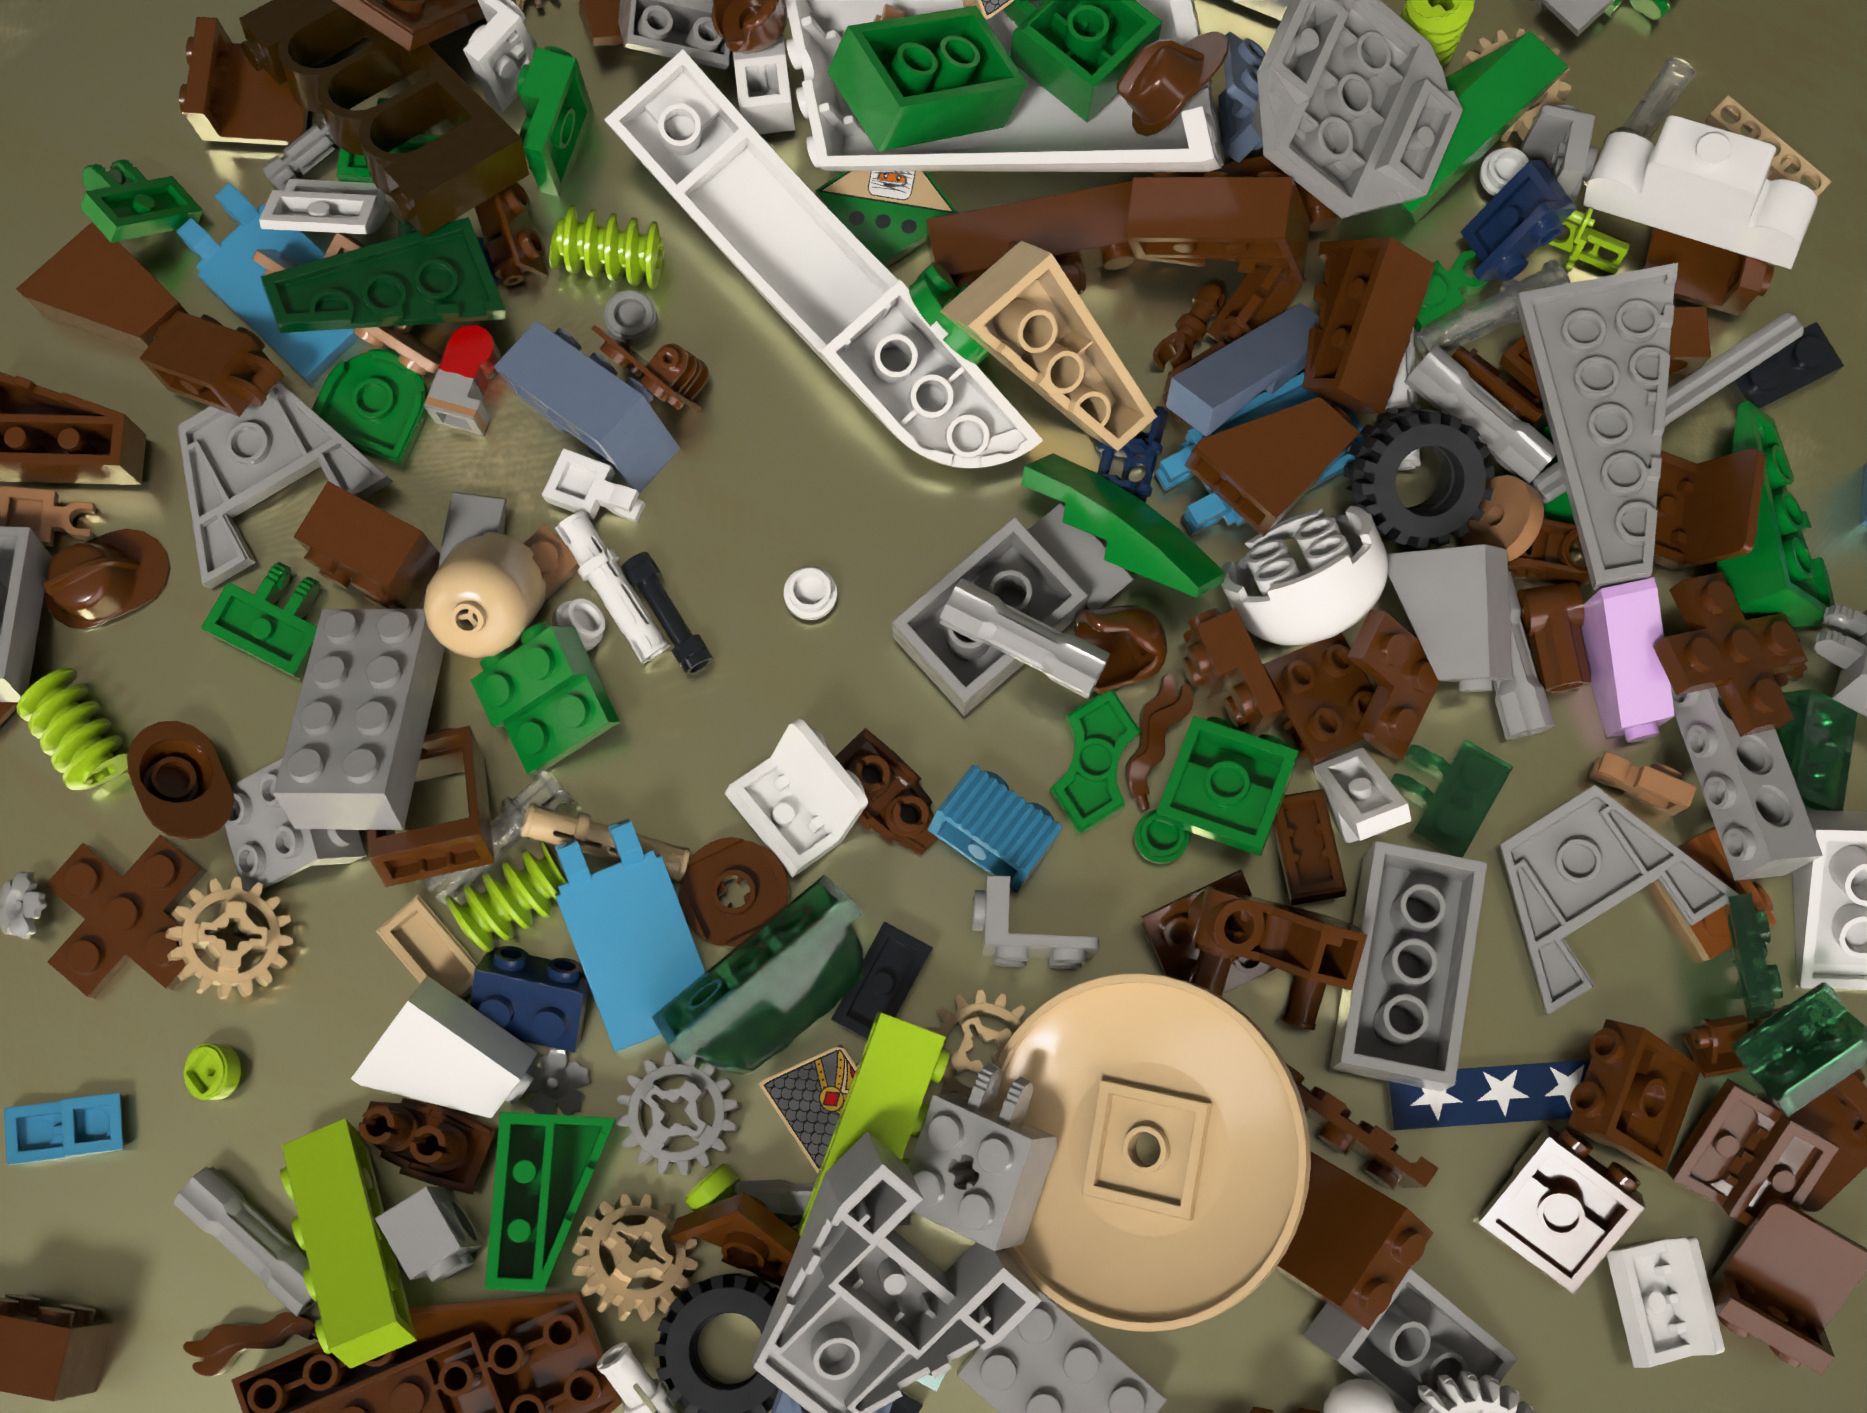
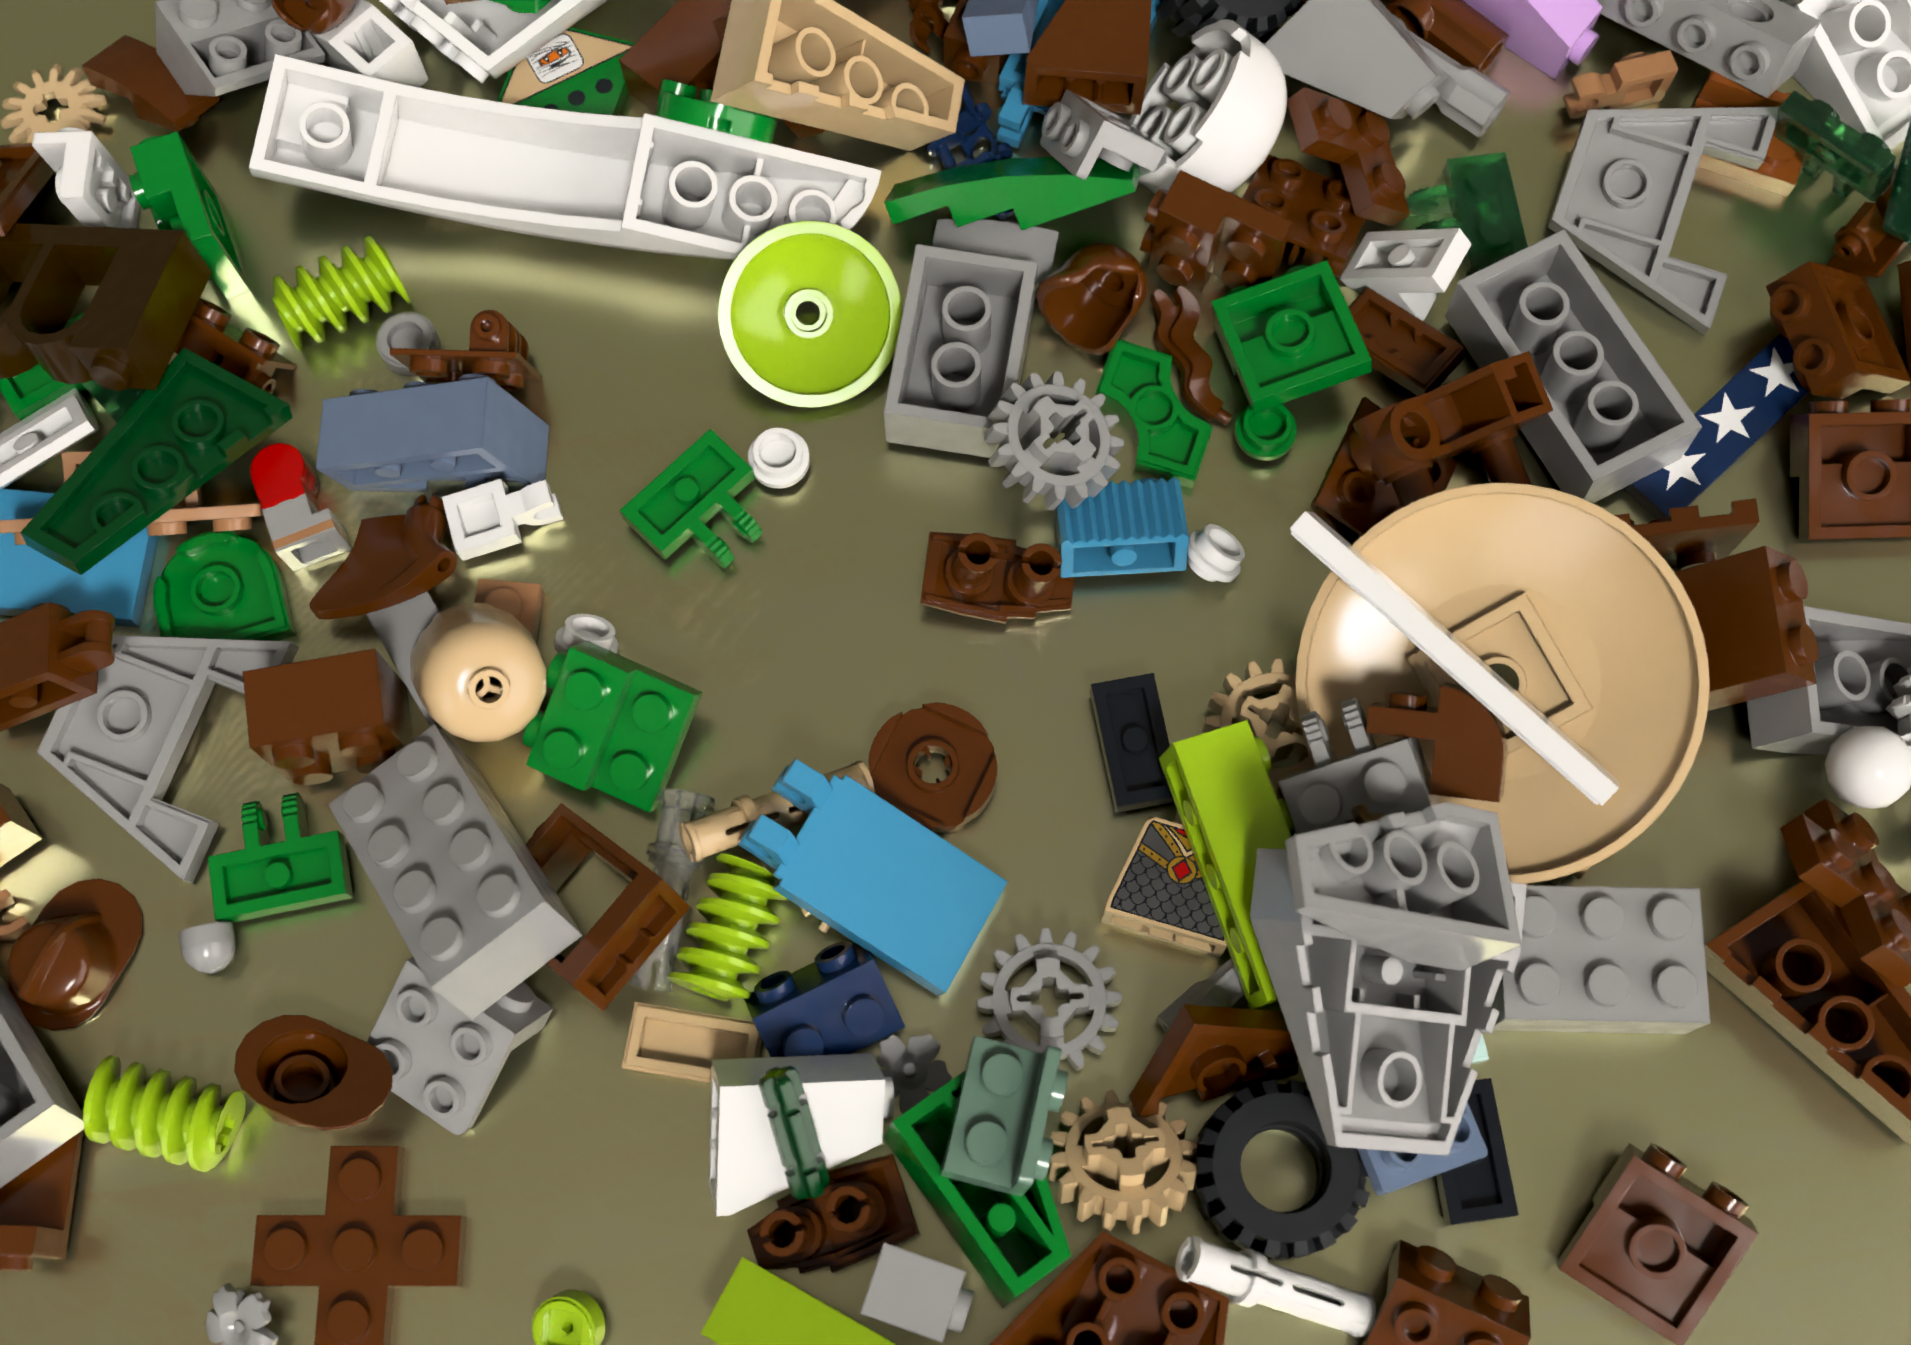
camera: 40 degrees left, 5 degrees down
tan gear [165,876,293,1000] -> none
white pin [555,511,671,664] -> none
black bar [621,552,714,676] -> none
clear green windscreen [652,874,864,1076] -> none
lime tile [685,1163,741,1212] -> none
white bracket [725,718,868,878] -> none
light grey axle [940,578,1110,699] -> none
light grey bracket [972,875,1099,969] -> none
none -> light grey hinge [178,922,236,973]
none -> reddish brown arm [309,494,457,619]
none -> green hinge [619,429,763,569]
none -> lime dish [718,221,902,408]
none -> dark green axle [758,1066,830,1200]
none -> sand green bracket [940,1035,1068,1197]
none -> light grey gear [984,371,1124,510]
none -> light grey bracket [1040,89,1166,180]
none -> white plate [1187,524,1245,583]
none -> light grey wedge [1285,802,1522,971]
none -> white tile [1290,511,1619,805]
none -> reddish brown brick [1366,682,1508,802]

